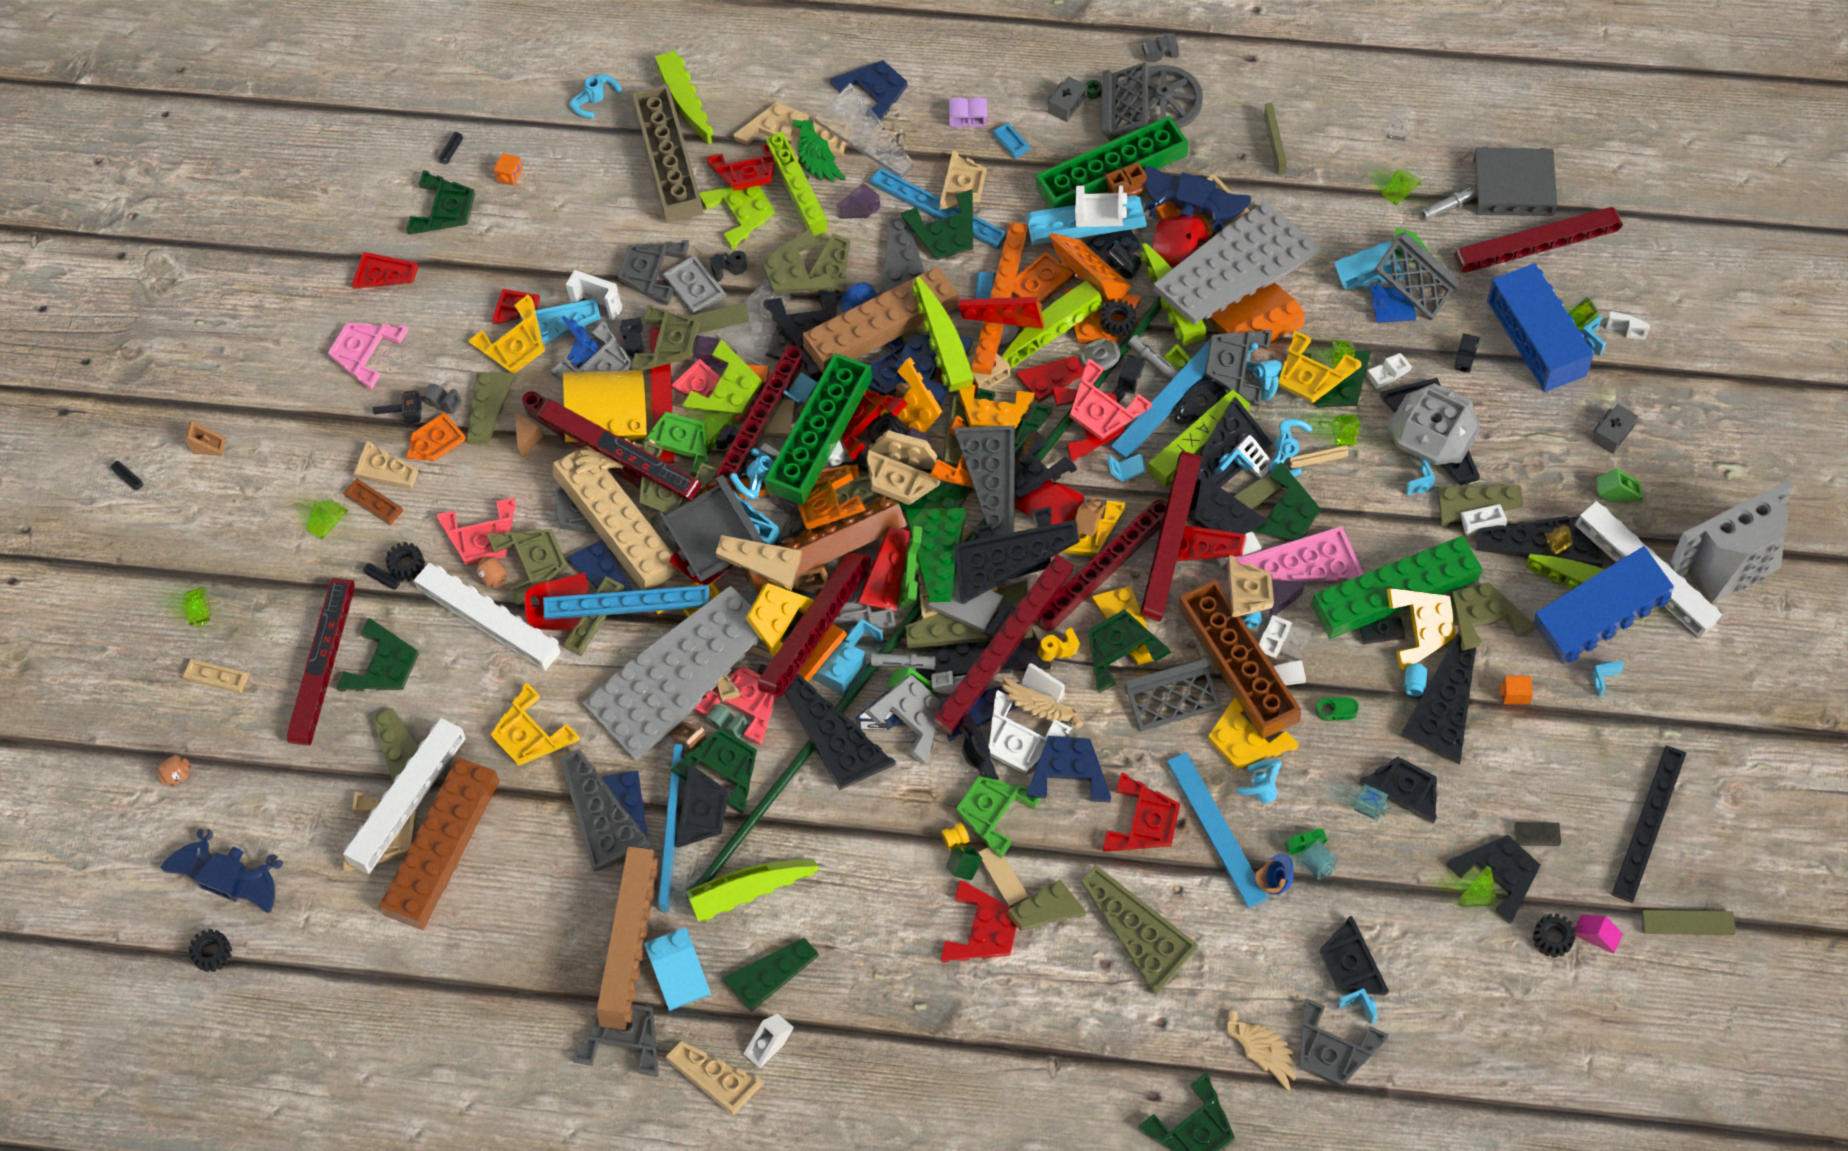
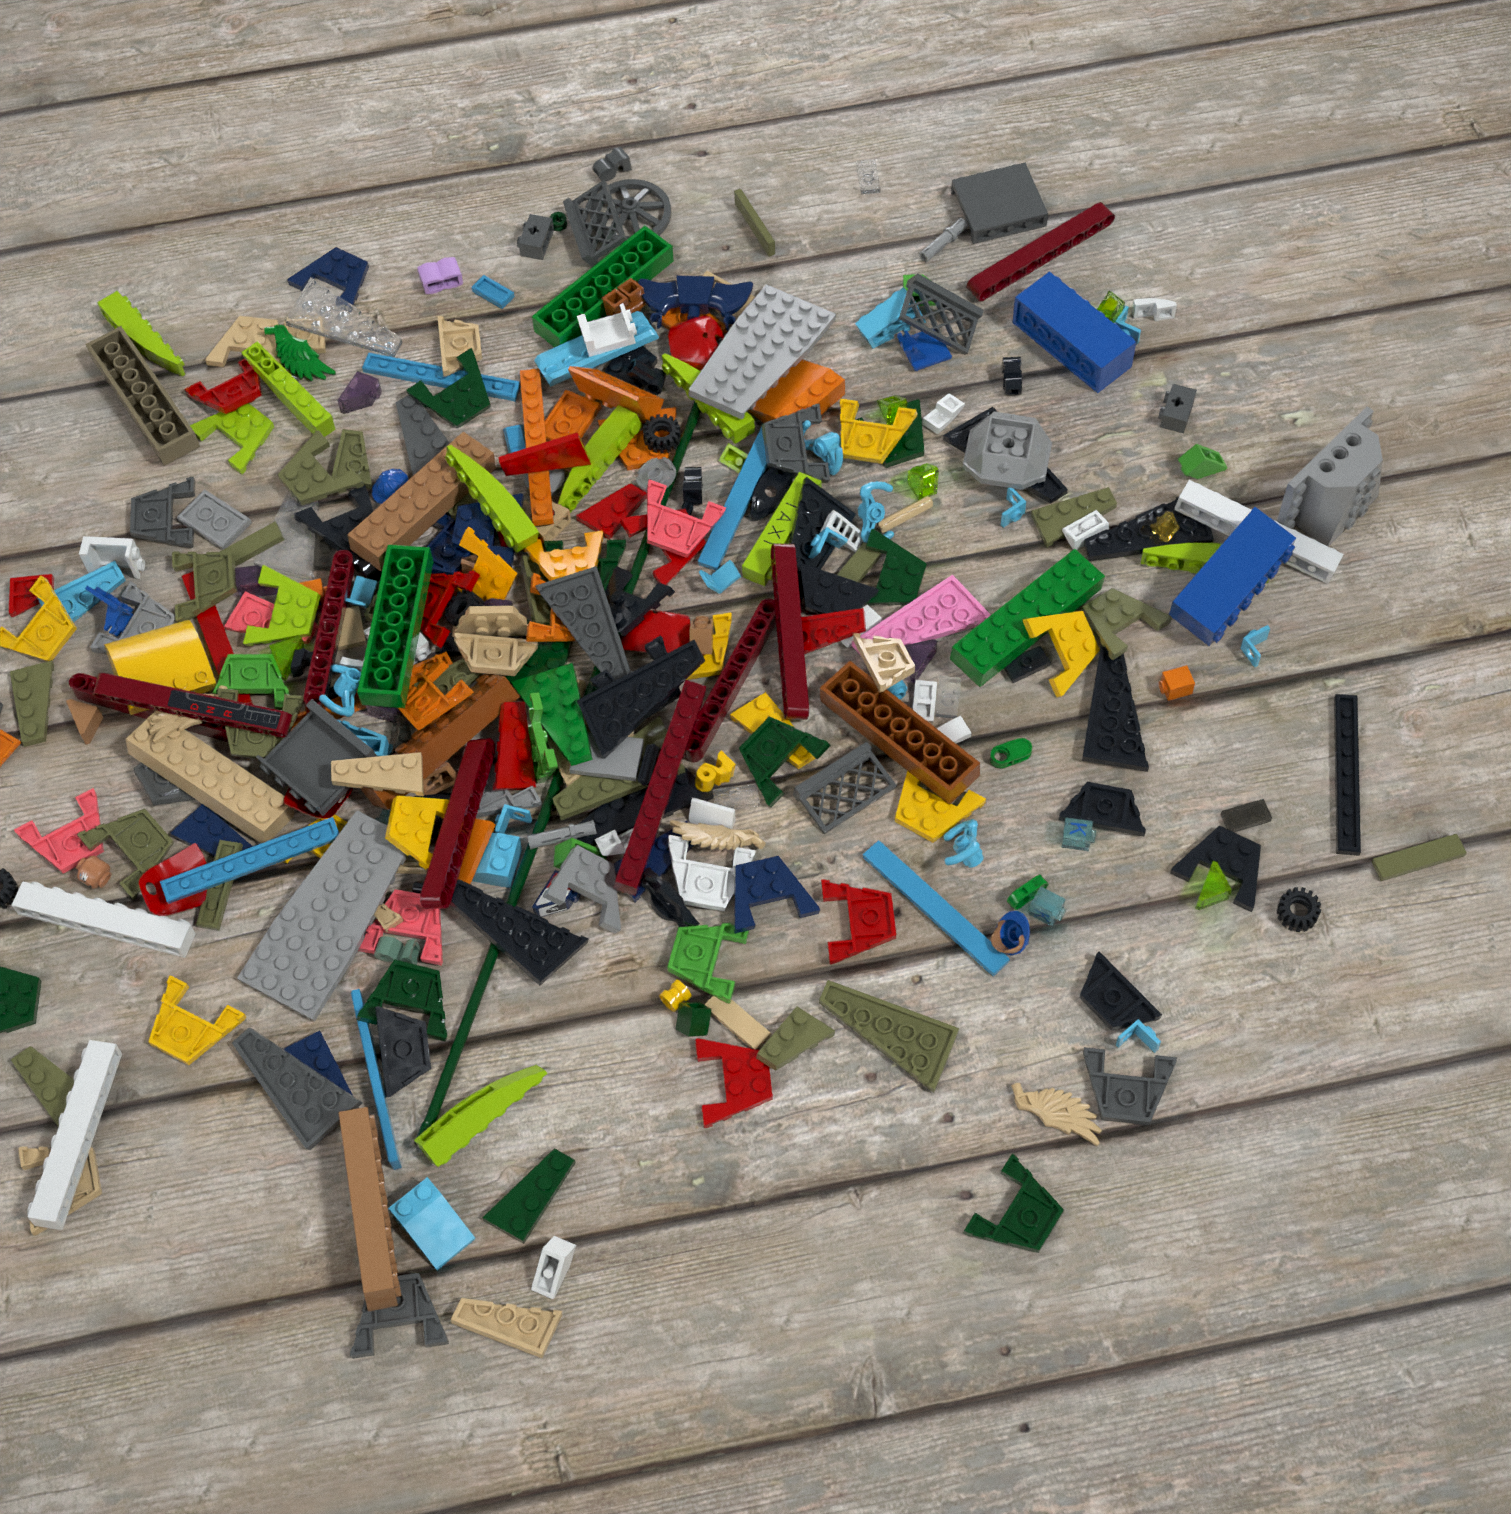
camera: 20 degrees left, 0 degrees up
dark orange brick [379,757,500,930] -> none
medium azure piece [570,74,623,119] -> none
black leg [619,317,644,358] -> none
medium nougat slope [669,722,706,754] -> none
black leg [710,251,747,282] -> none
light grey pin [1128,335,1180,381] -> none
clear neon green slope [1382,170,1421,205] -> none
medium azure brick [1404,663,1427,697] -> none
dark pink slope [1574,914,1623,954] -> none

